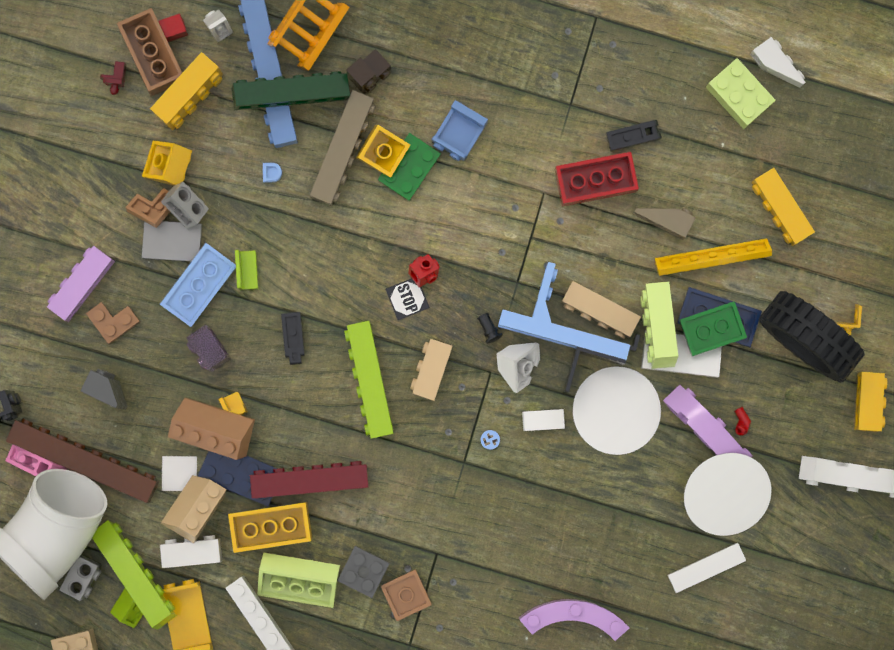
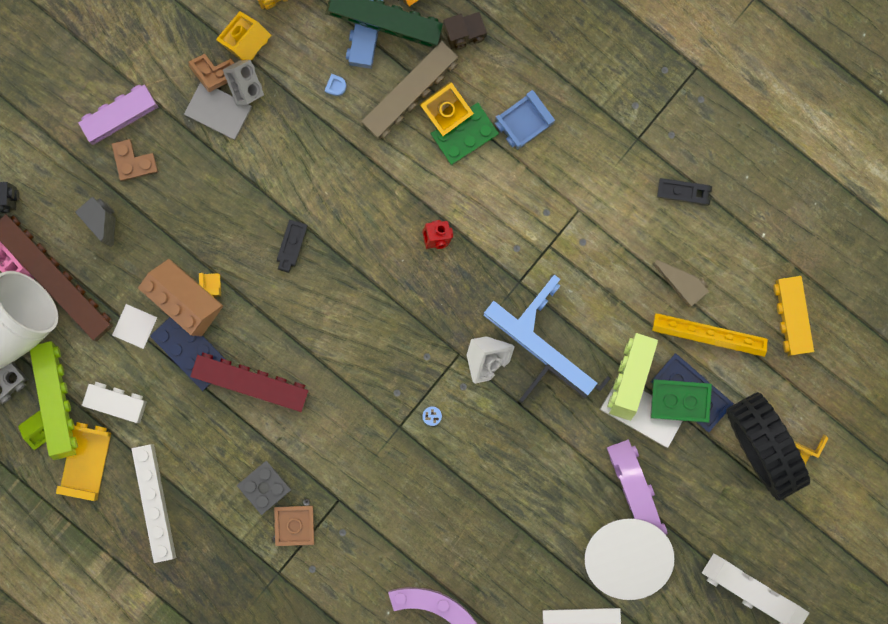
camera: 25 degrees right, 0 degrees up
light blue plate [160,242,236,327] -> none
tan slope [161,475,226,543] -> none
clear purple brick [186,325,231,372] -> none
yellow brick [228,502,313,553] -> none
lime panel [235,250,259,290] -> none
yellowish green slope [257,553,340,608] -> none
lime brick [344,321,394,439] -> none
sticker [385,278,430,320] -> none
tan brick [410,339,452,401] -> none
black pin [477,313,503,344] -> none
white slope [522,409,565,431] -> none
red brick [555,152,639,207] -> none
tan brick [561,281,641,339] -> none
white sticker [573,367,661,455] -> none
yellowish green brick [706,58,776,129] -> none
red arm [734,406,751,436] -> none
white slope [750,37,806,88] -> none
yellow brick [854,372,887,432] -> none

